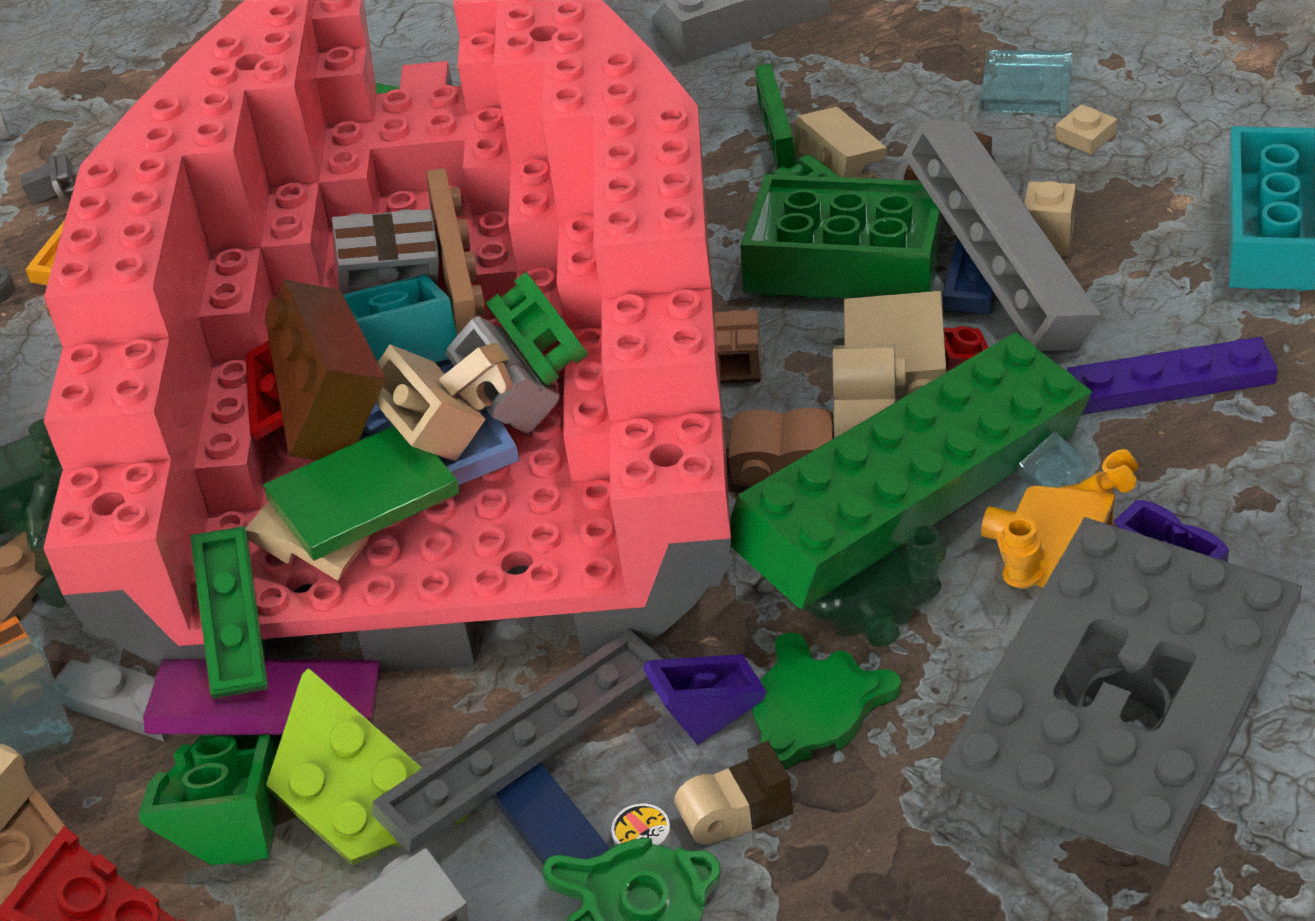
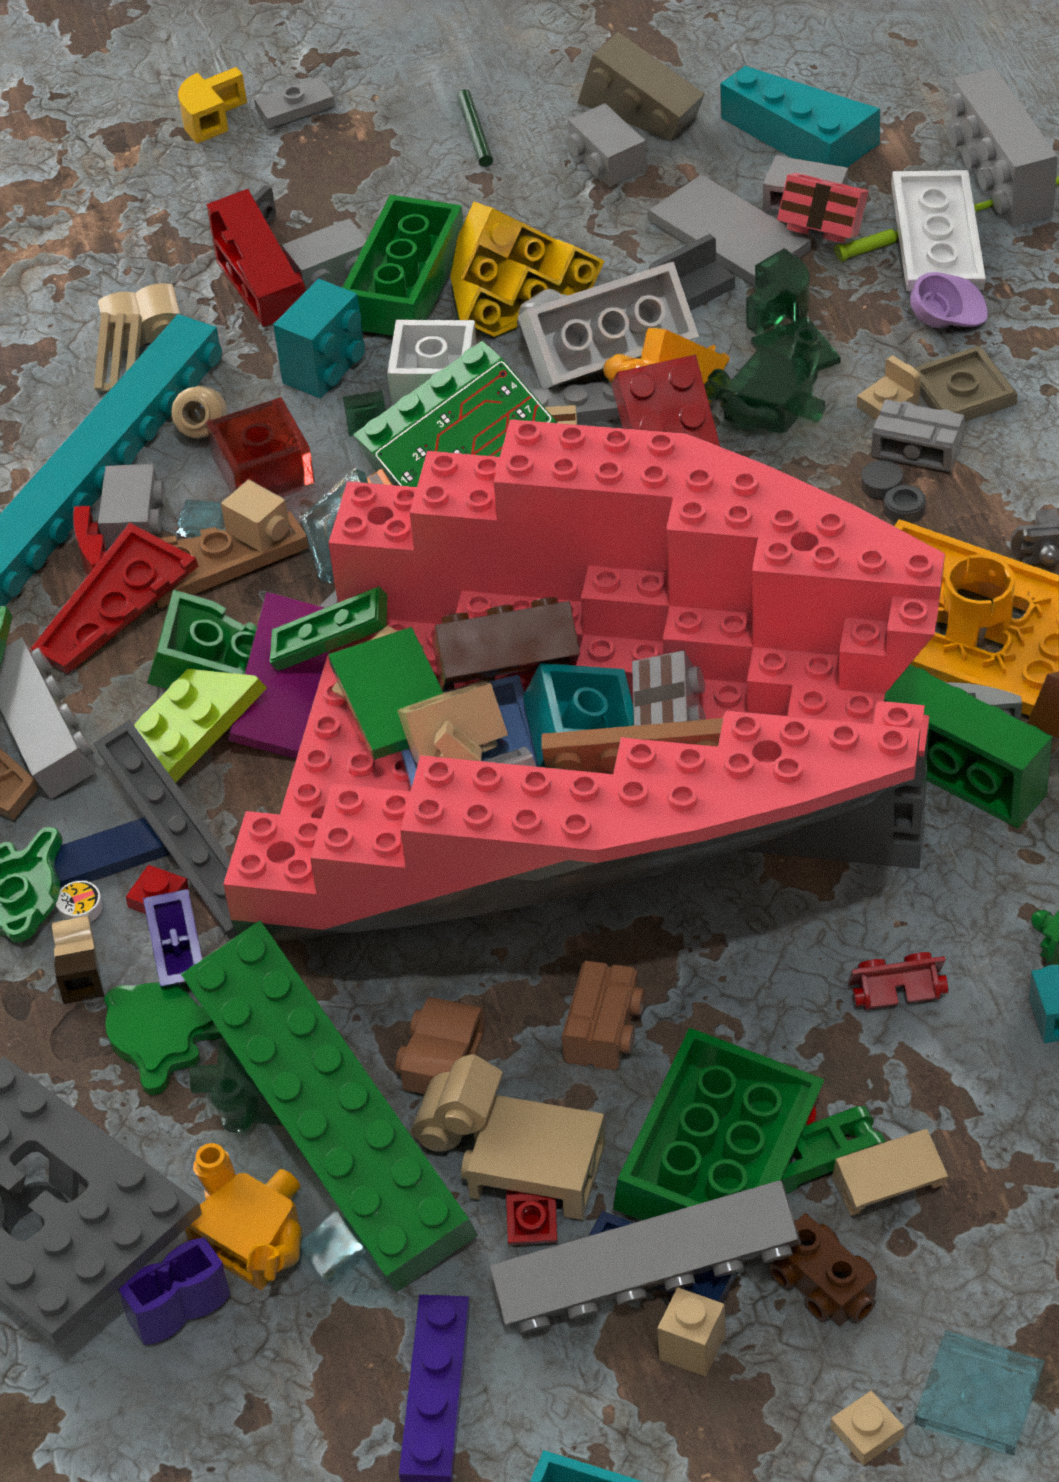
camera: 100 degrees right, 5 degrees up
green tile [755,64,795,169] -> none
none -> red plate [126,865,189,914]

